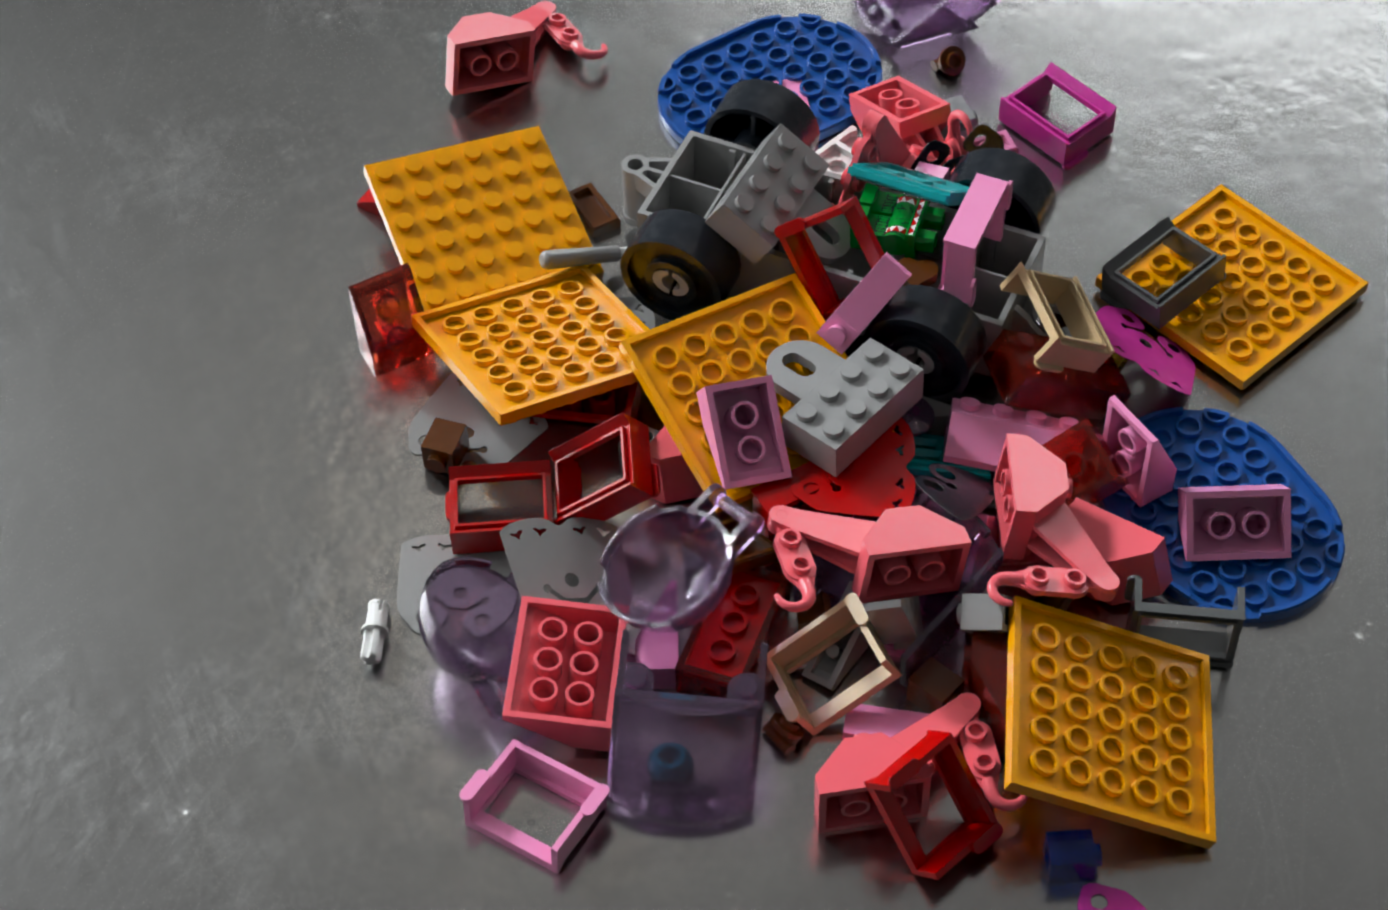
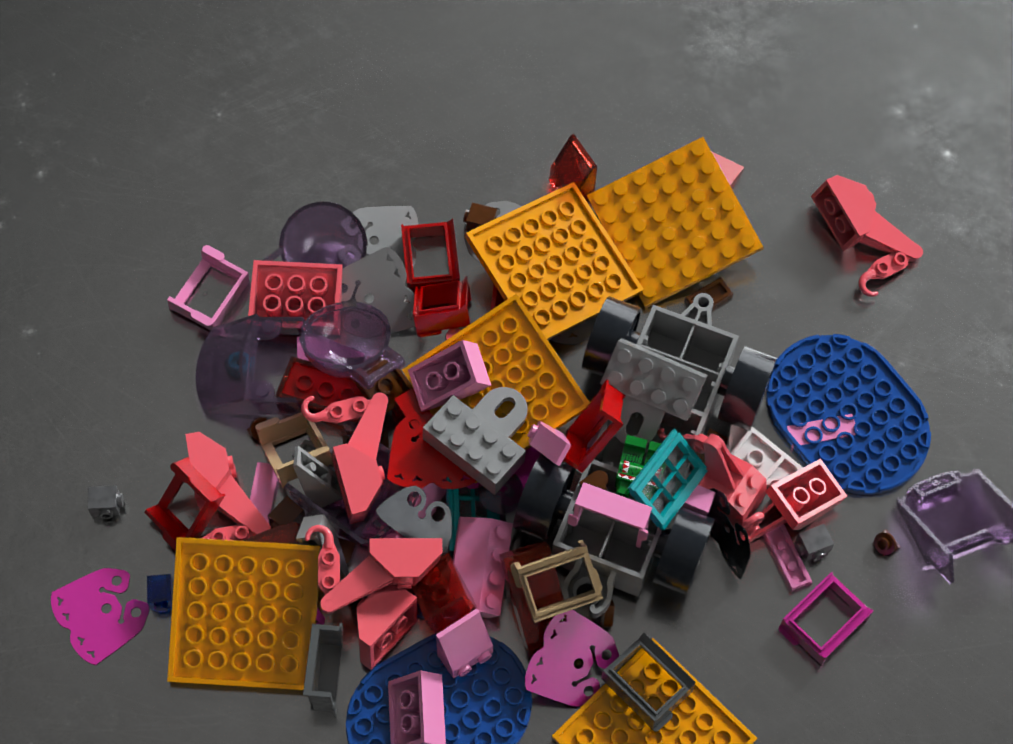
camera: 85 degrees right, 15 degrees up
white axle [360,599,390,665] -> none
light grey piece [539,245,627,270] -> none

